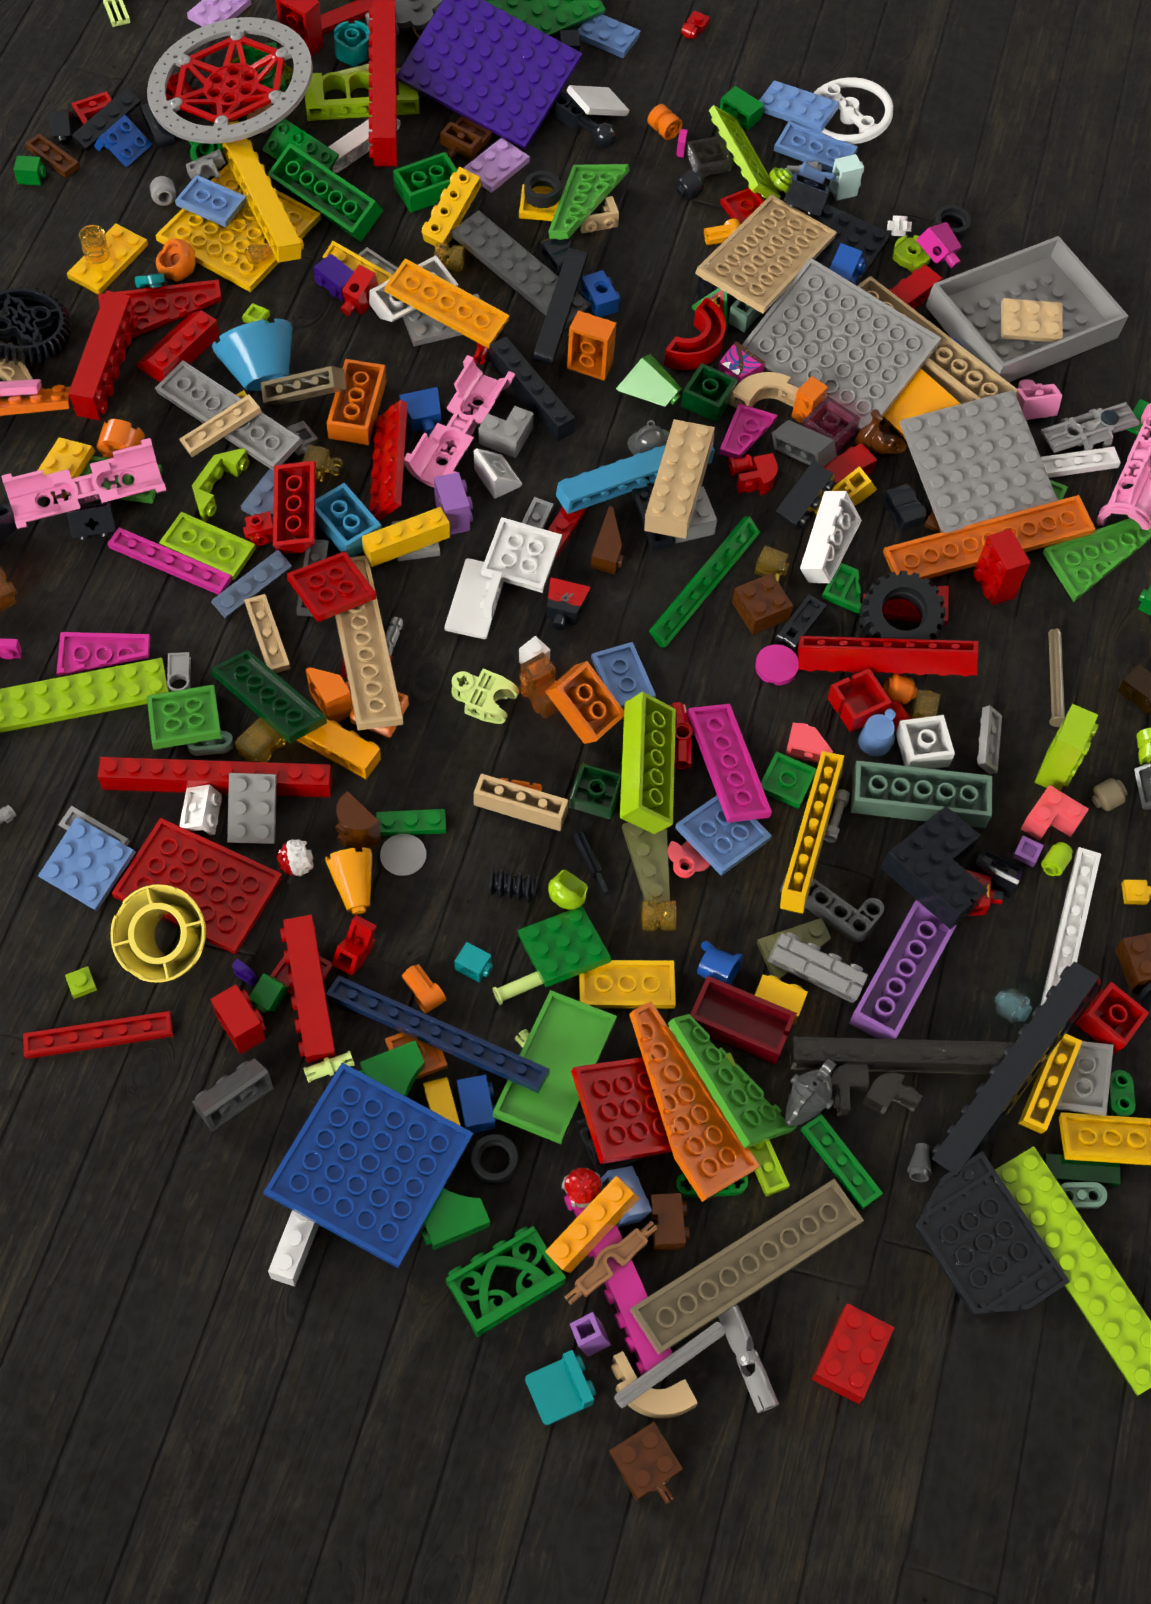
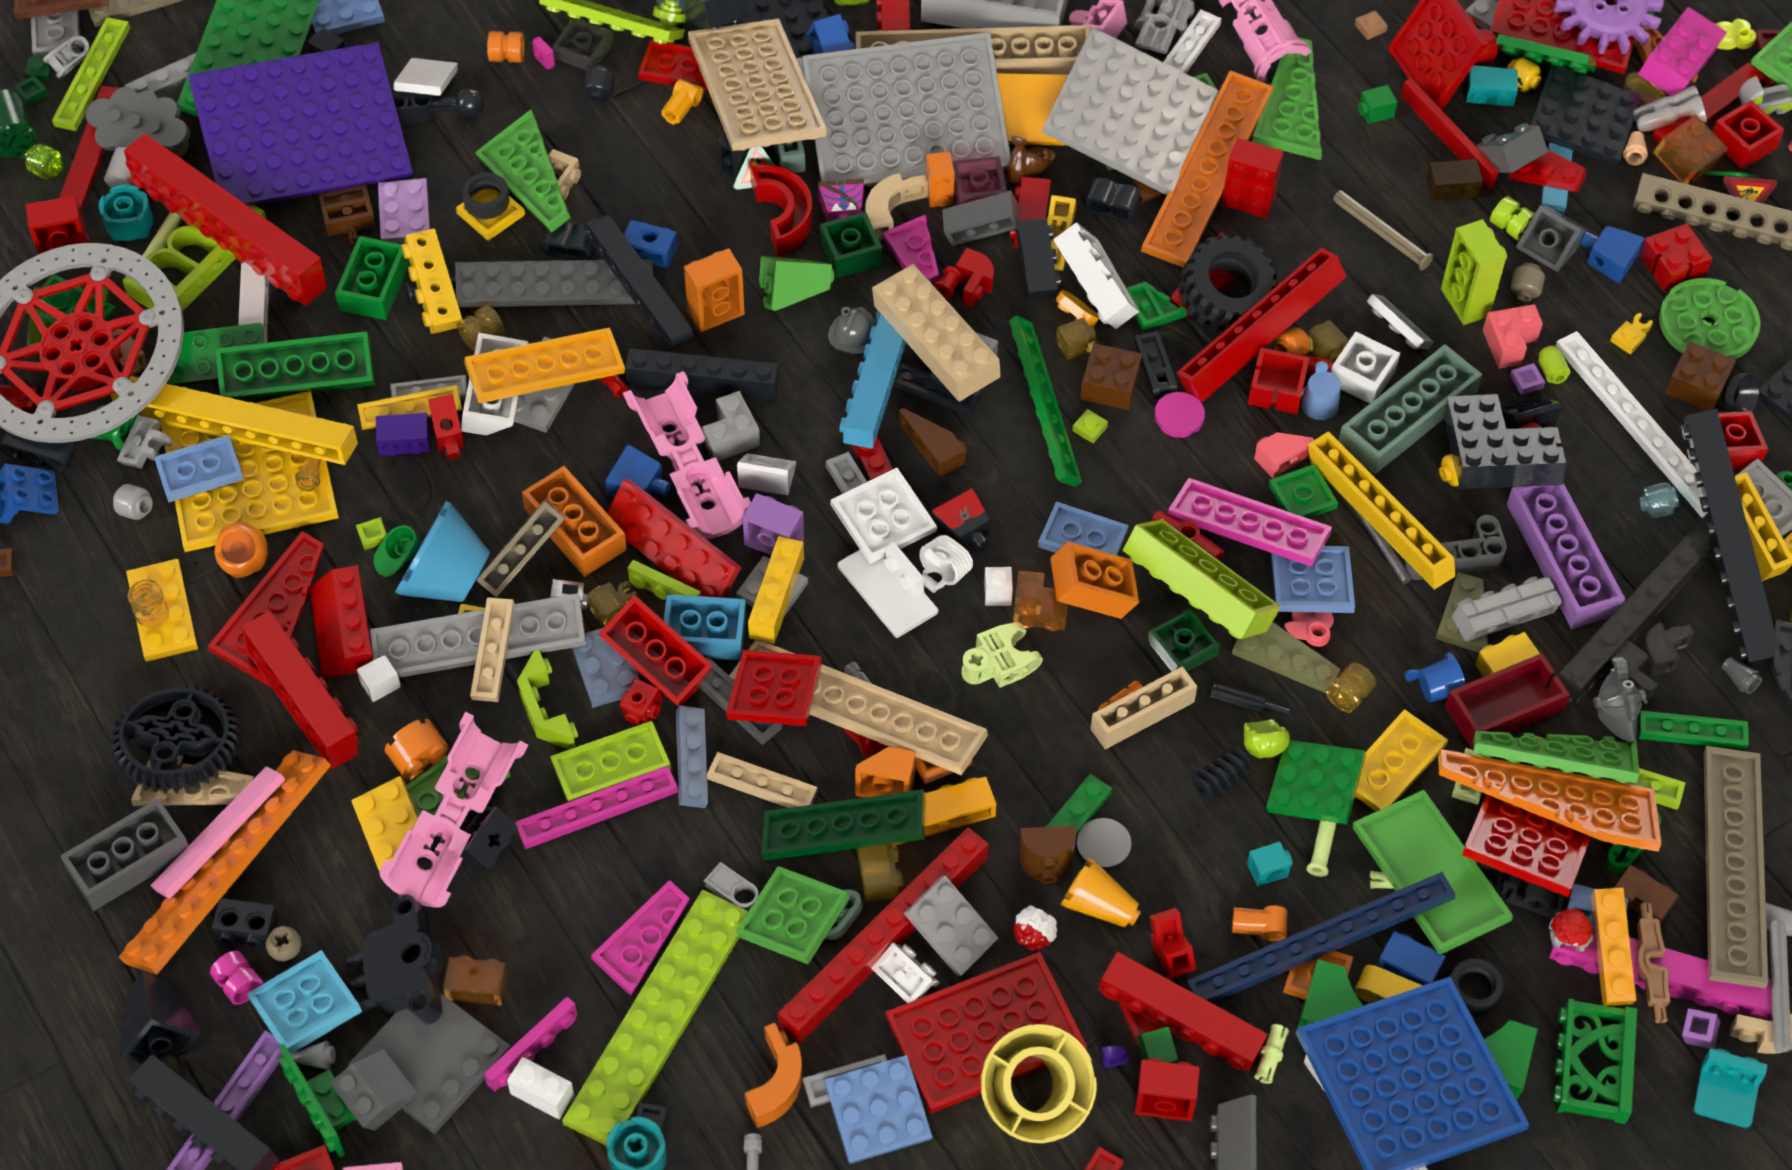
camera: 45 degrees left, 5 degrees down
teal plate [135,273,165,288] -> none
none -> white panel [357,656,401,702]
none -> lime plate [628,560,701,599]
none -> orange arch [745,1023,802,1129]
none -> white piece [920,535,973,593]
none -> light orange plate [1056,290,1099,327]
none -> lime plate [1073,409,1108,443]

